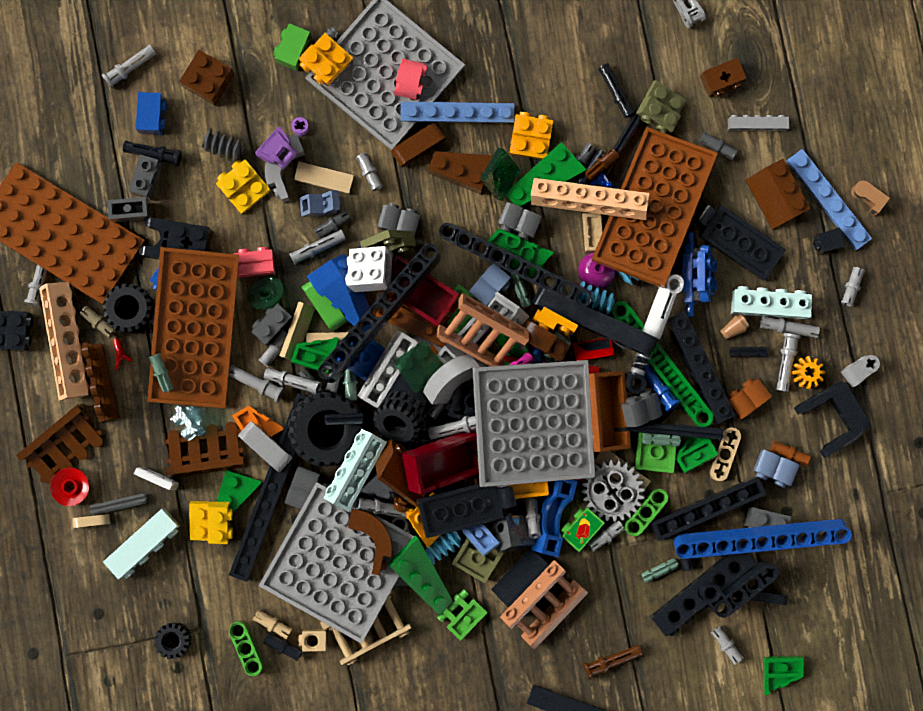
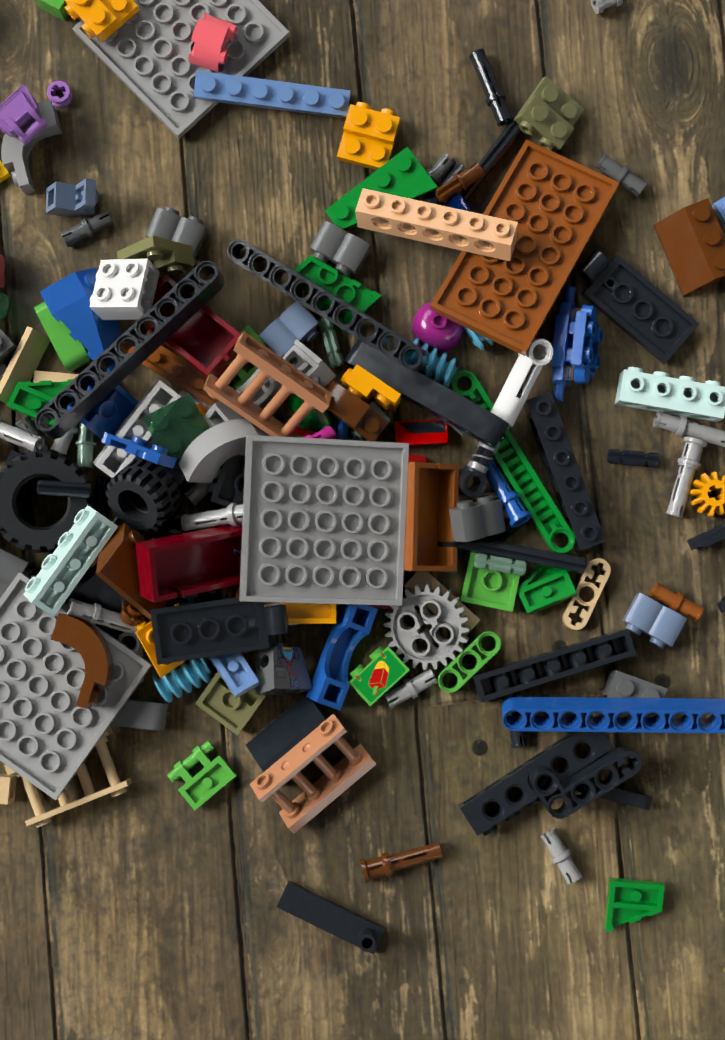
camera: 15 degrees right, 0 degrees up
light grey pin [289,229,346,265] -> none
tan tile [294,162,354,194] -> none
light grey pin [356,152,383,192] -> none
green wing [388,536,453,616] -> none
reddish brown beam [391,122,447,168] -> none
reddish brown wedge [428,151,495,195] -> none
clear green plate [480,148,520,201] -> none
light grey pin [525,498,541,539] -> none
tan plate [582,213,603,252] -> none
sand green axle [641,558,679,583] -> none
reddish brown brick [700,58,746,97] -> none
medium nougat cone [720,314,750,340] -> none
dark orange brick [727,378,772,420] -> none
light grey piece [728,115,789,131] -> none
none -> blue wing [102,432,177,468]

